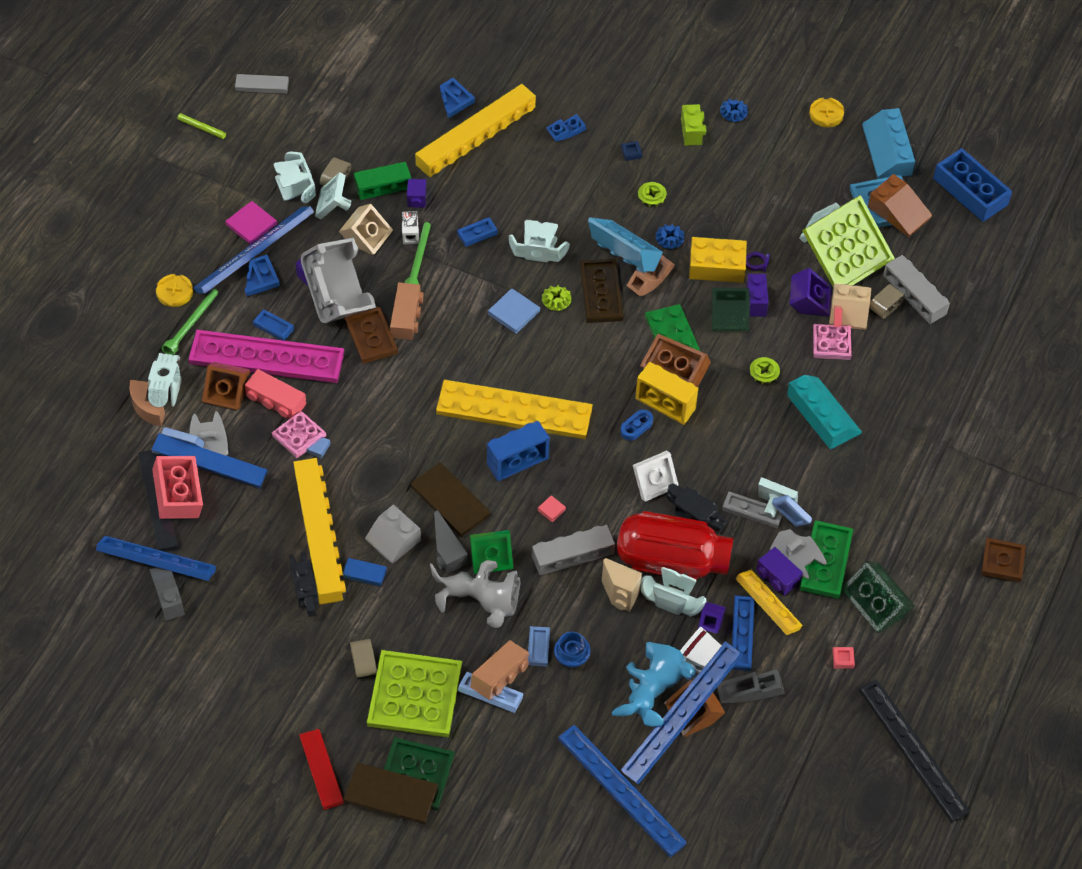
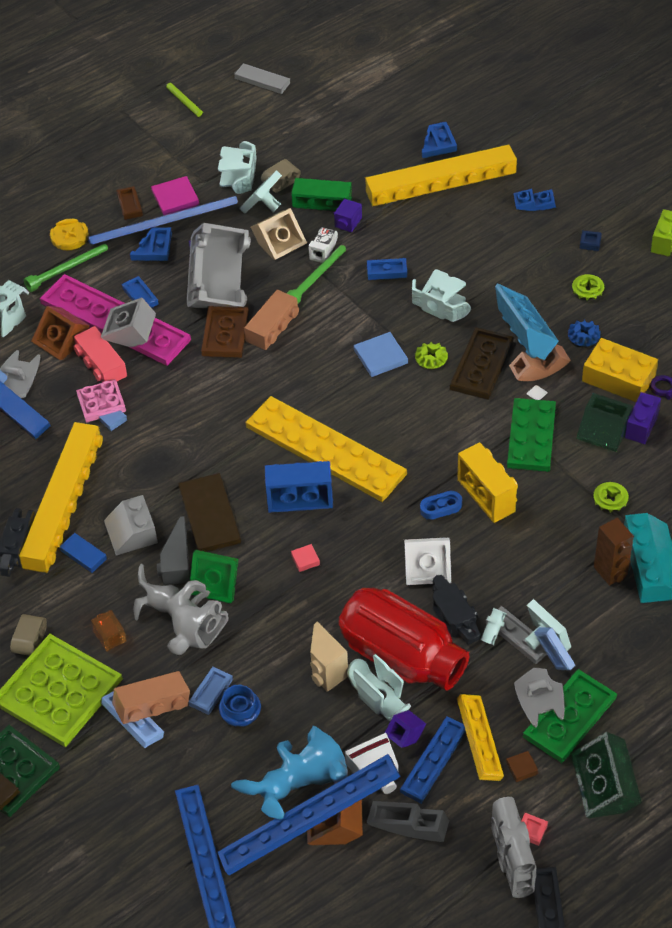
camera: 30 degrees right, 5 degrees down
light grey brick [532,525,615,576] -> none
dark orange slope [640,334,711,387] -> none
dark purple brick [756,547,803,596] -> none
none -> clear orange brick [91,610,126,652]
none -> light grey slope [101,298,156,347]
none -> reddish brown tile [116,186,143,220]
none -> light aqua pin [480,608,507,645]
none -> light grey connector [491,797,536,898]
none -> reddish brown tile [506,751,538,782]
none -> white sticker [527,385,548,400]
none -> reddish brown brick [594,517,634,586]

